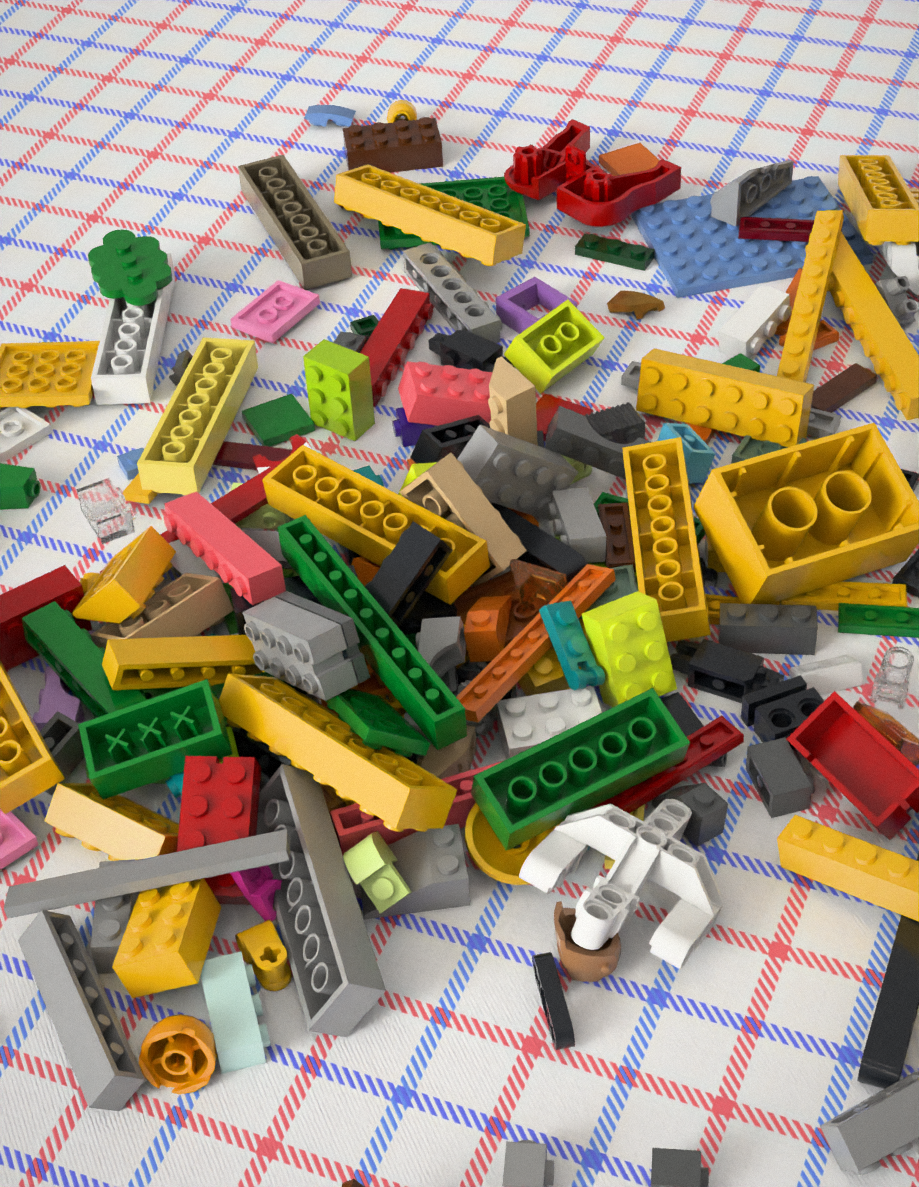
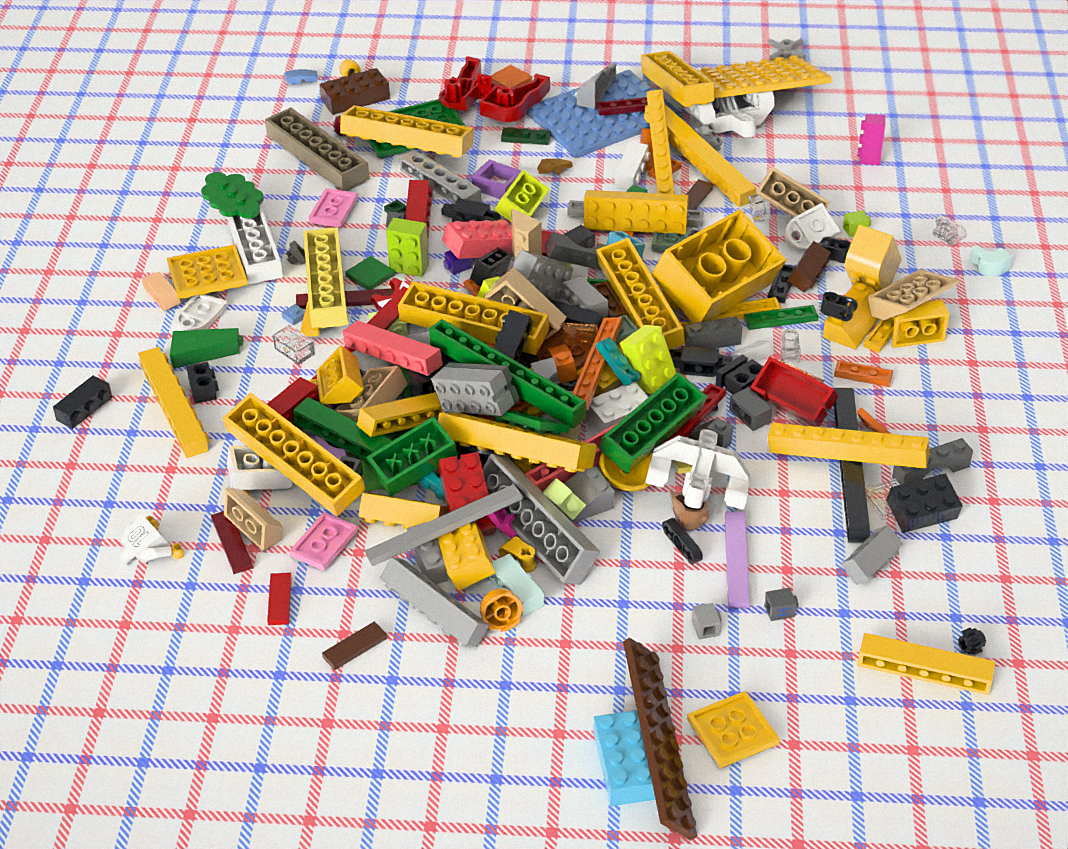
camera: 20 degrees left, 0 degrees up
none -> lavender tile [725,512,750,608]

